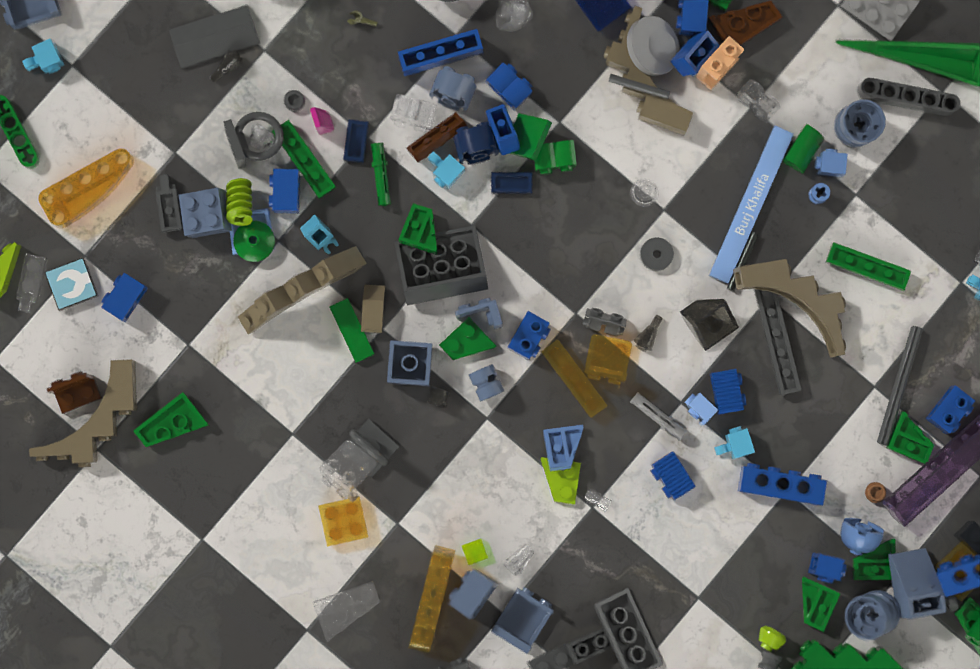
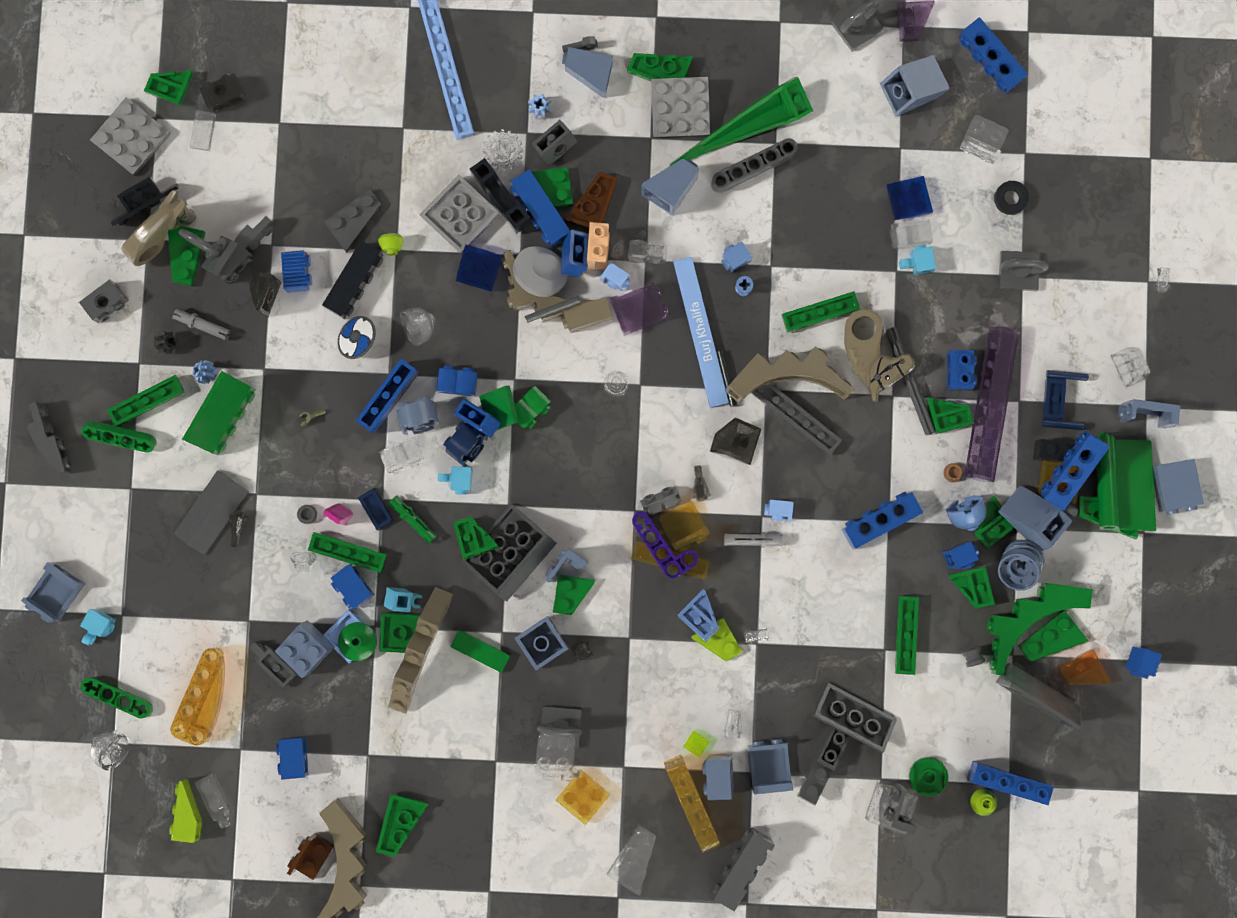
camera: 25 degrees left, 0 degrees up
tile [44,257,99,311] -> none
dark grey tile [223,112,284,169] -> none
lime piece [226,178,253,226] -> none
dark tan slope [361,285,385,333] -> none
reddish brown plate [406,112,468,163] -> none
sand blue wheel [469,364,504,402] -> none
dark blue tile [491,172,533,194] -> none
blue brick [507,311,551,360] -> none
dark grey piece [640,237,674,271] -> none
blue brick [650,451,696,500] -> none
blue brick [710,369,746,415] -> none
medium azure brick [714,426,755,459] -> none
lime cone [759,625,786,652] -> none
green brick [782,124,825,174] -> none
sand blue wheel [834,100,886,147] -> none
none -> green tile [379,613,420,653]
none -> light blue brick [600,262,631,291]
none -> clear purple panel [610,282,669,336]
none -> dark purple beam [632,512,698,579]
none -> sand blue slope [641,159,699,215]
none -> dark tan animal [844,309,915,402]
none -> green plate [895,596,919,675]

